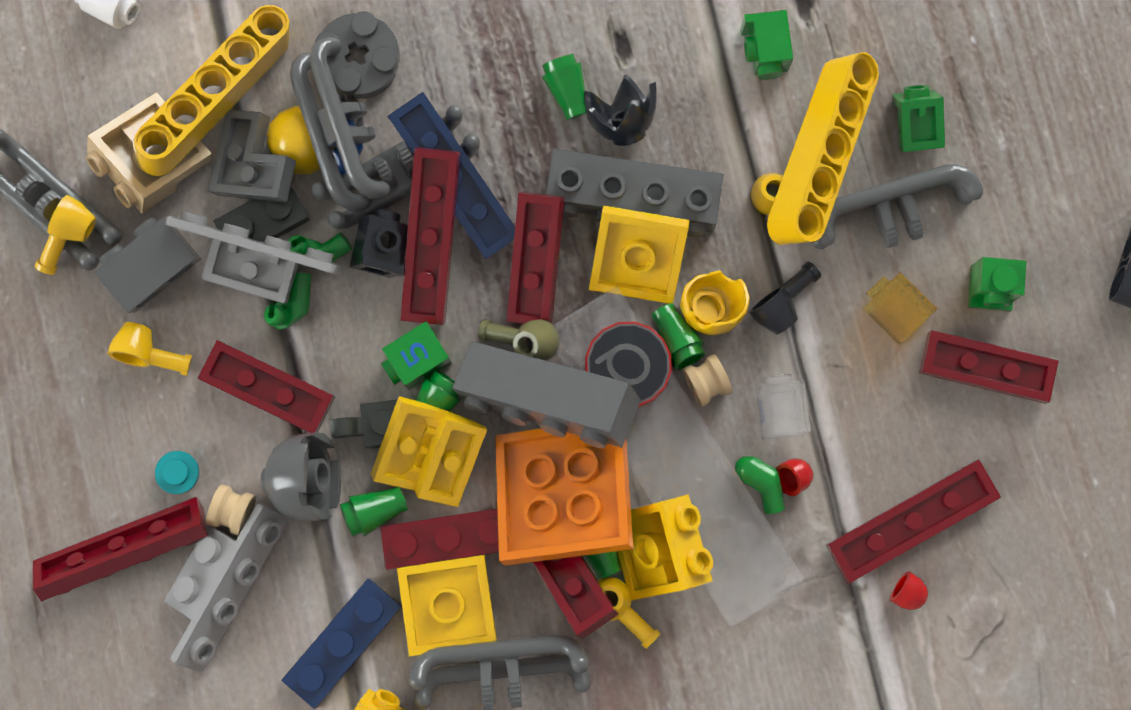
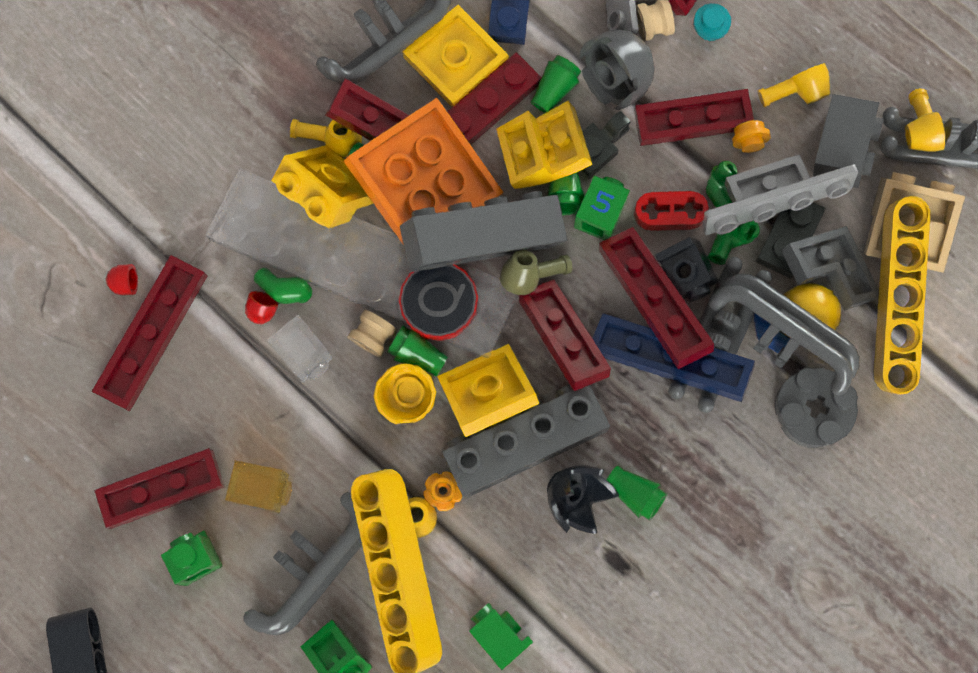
camera: 150 degrees right, 5 degrees down
black bar [749,261,821,335] -> none
none -> light orange plate [423,471,462,511]
none -> red beam [634,191,709,231]
none -> light orange plate [732,120,771,153]

